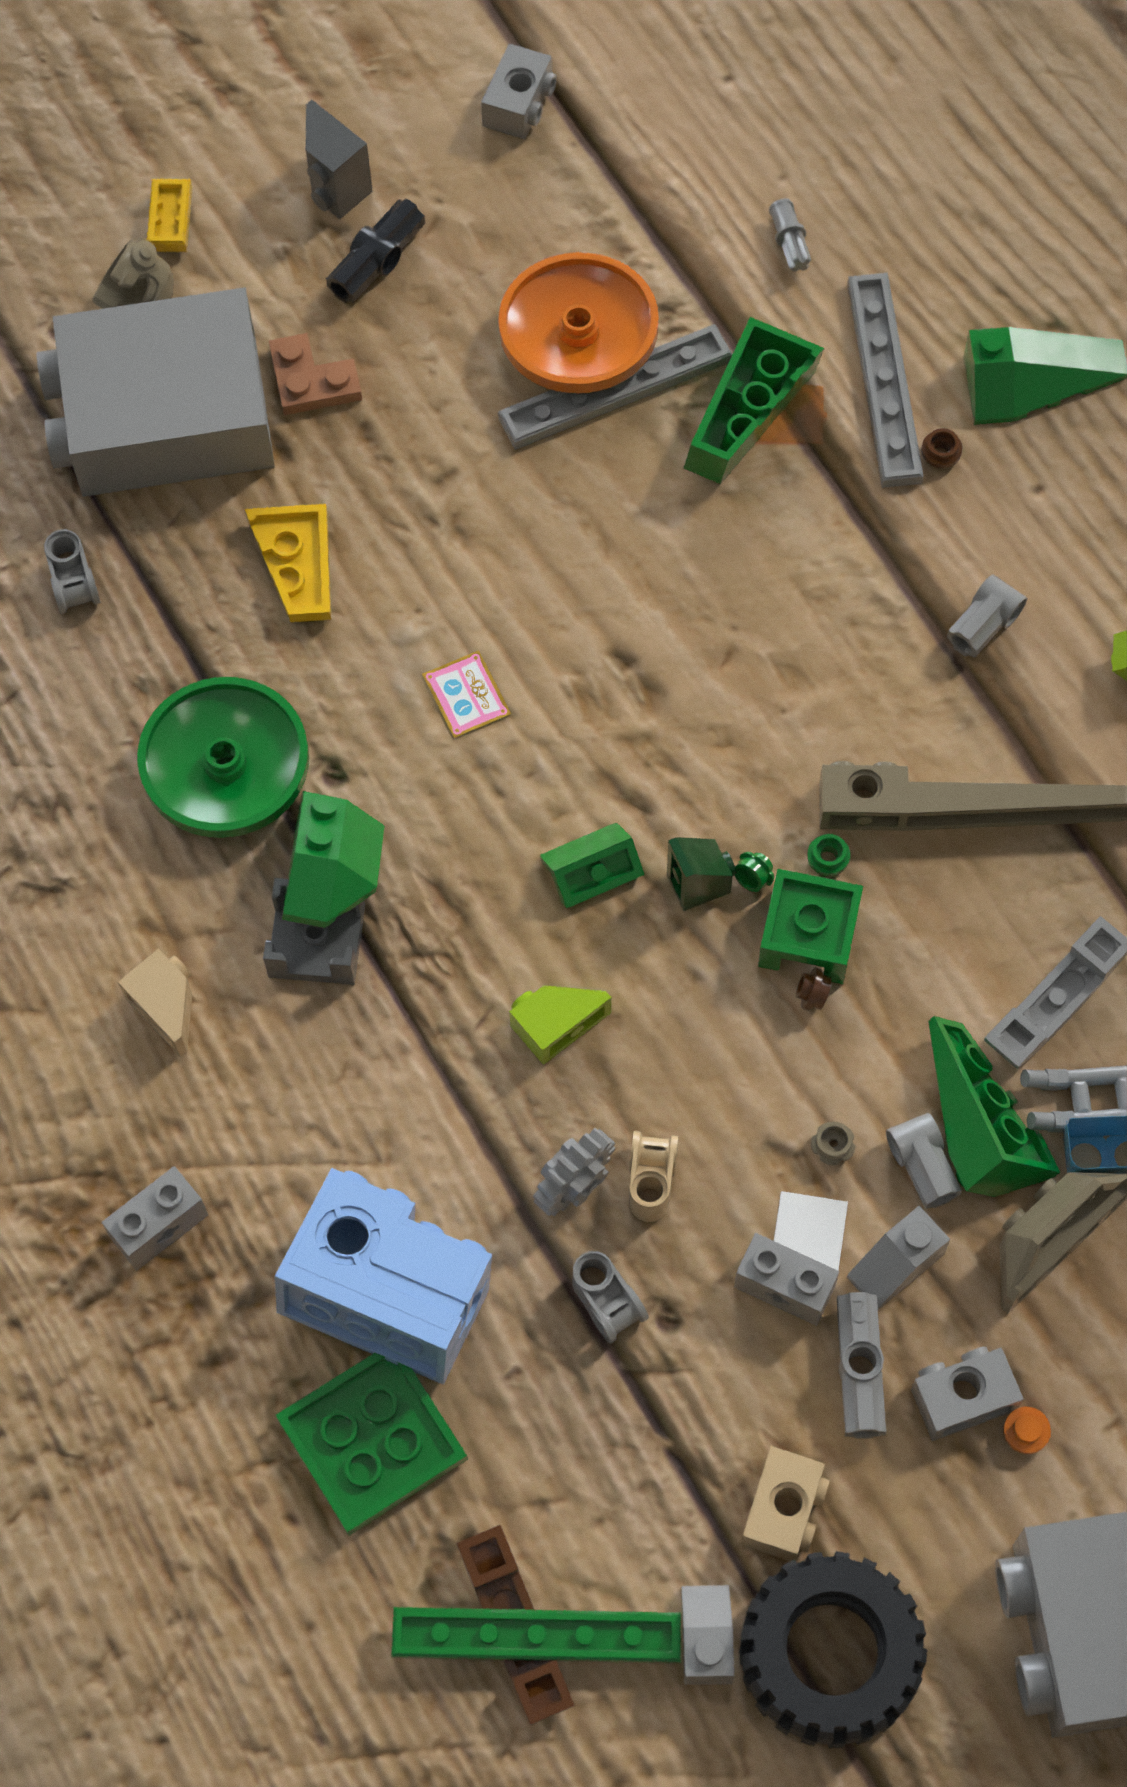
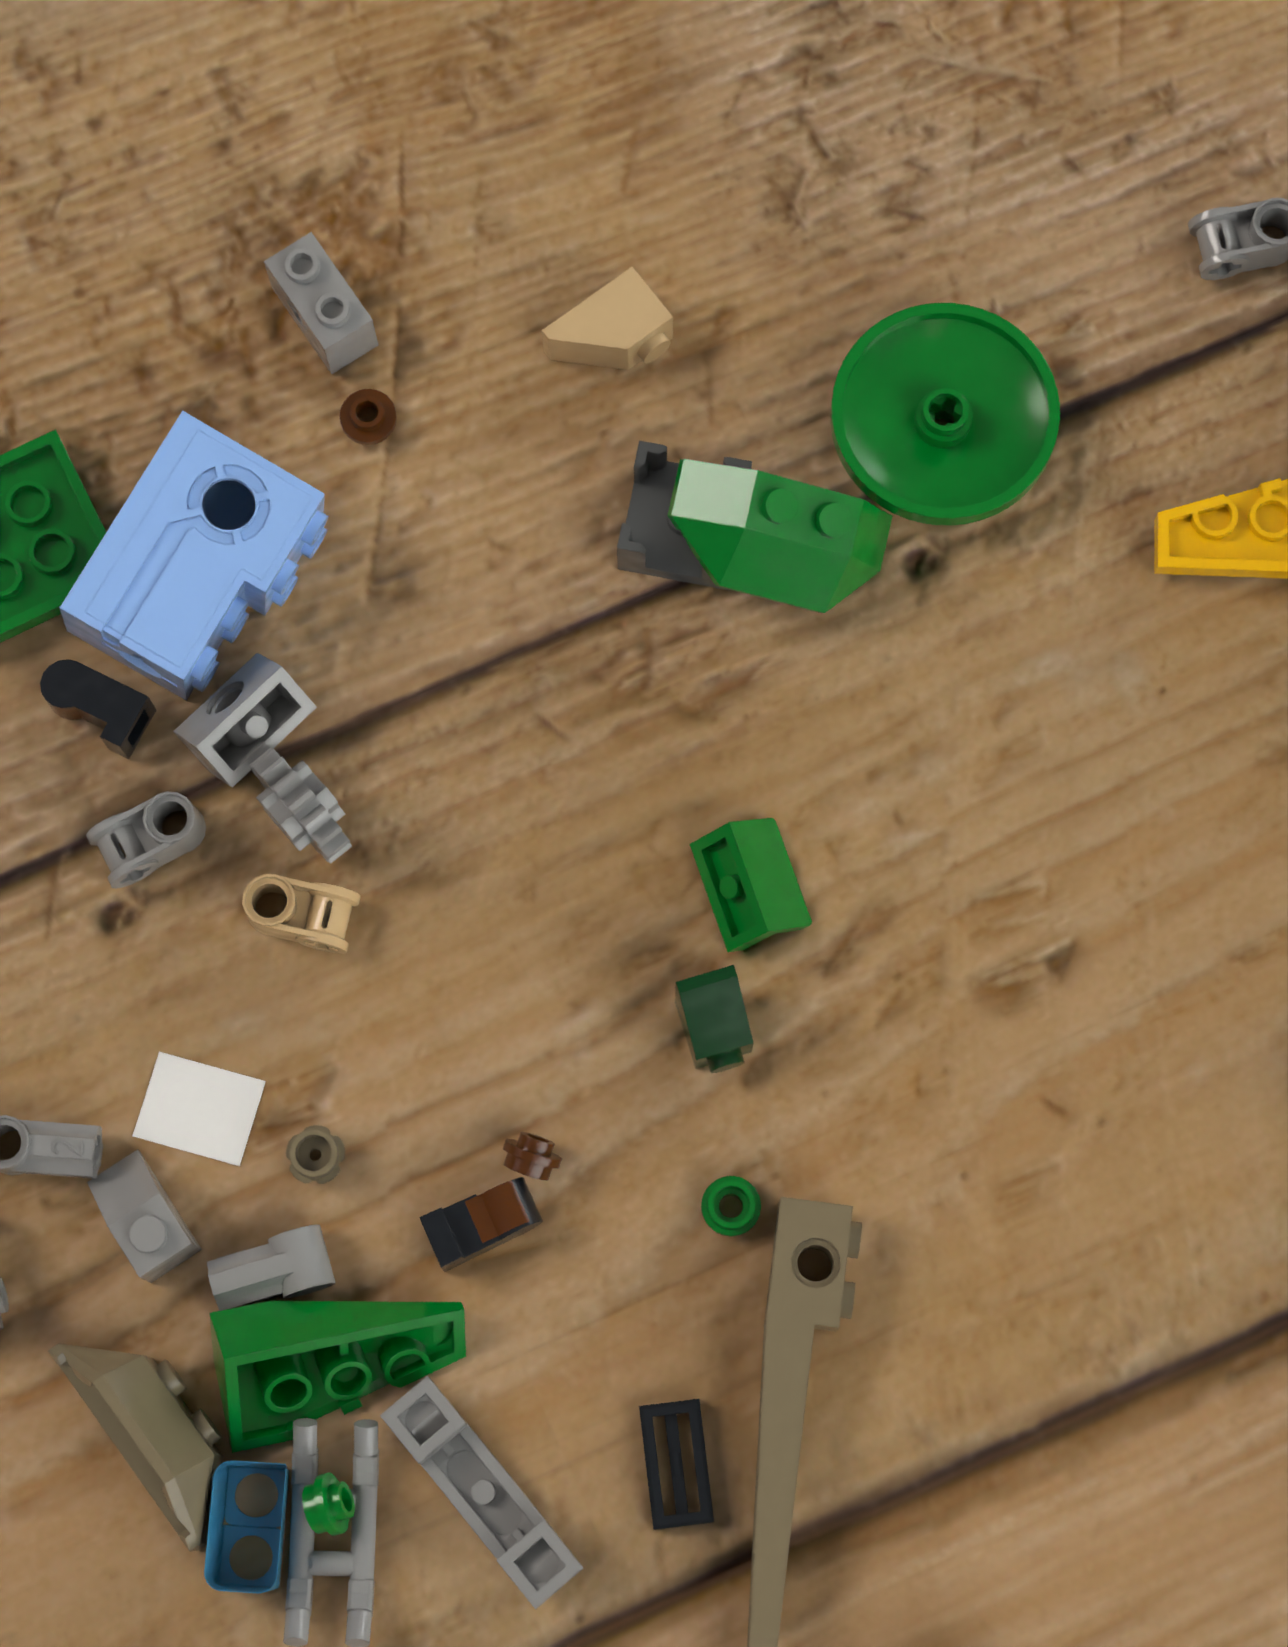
camera: 95 degrees right, 10 degrees up
sticker [422,650,511,738] -> none
lime slope [509,985,612,1065] -> none
light grey brick [734,1232,840,1326] -> none
green plate [735,852,774,892] -> none
green panel [758,868,863,984] -> none
light grey piece [947,574,1028,657] -> none
none -> black leg [40,659,156,759]
none -> light grey brick [173,653,317,787]
none -> green plate [302,1472,355,1536]
none -> reddish brown plate [340,389,397,445]
none -> leg [419,1177,543,1272]
none -> black tile [639,1399,714,1530]

